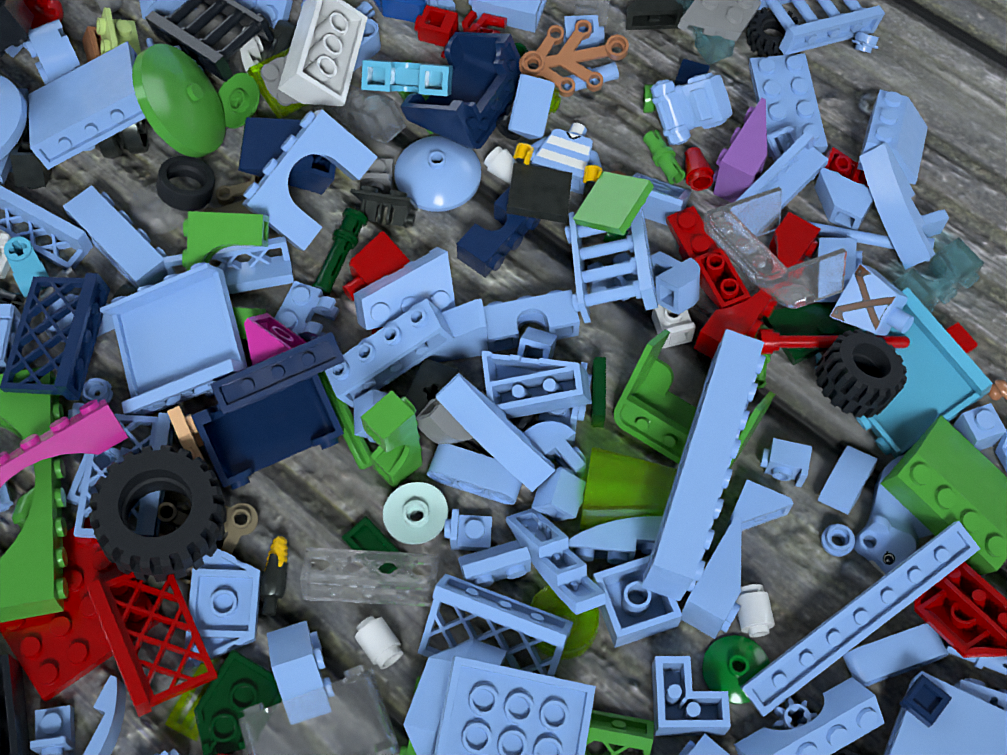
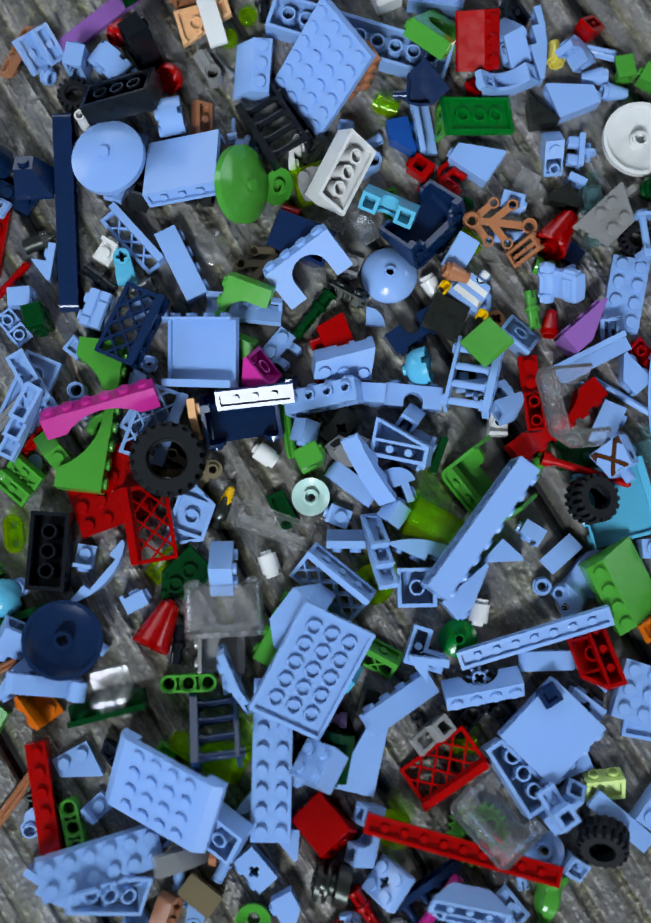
camera: 15 degrees right, 20 degrees up
yellowish green bracket [96,7,141,55] -> none
black tyre [156,156,215,211] -> none
none -> white brick [251,442,280,469]
none -> light blue tile [366,307,385,327]
none -> medium azure cylinder [402,346,434,385]
none -> light blue slope [407,654,450,682]
none -> nougat cone [441,261,471,284]
none -> nougat tile [505,231,545,269]
none -> red cone [531,210,578,262]

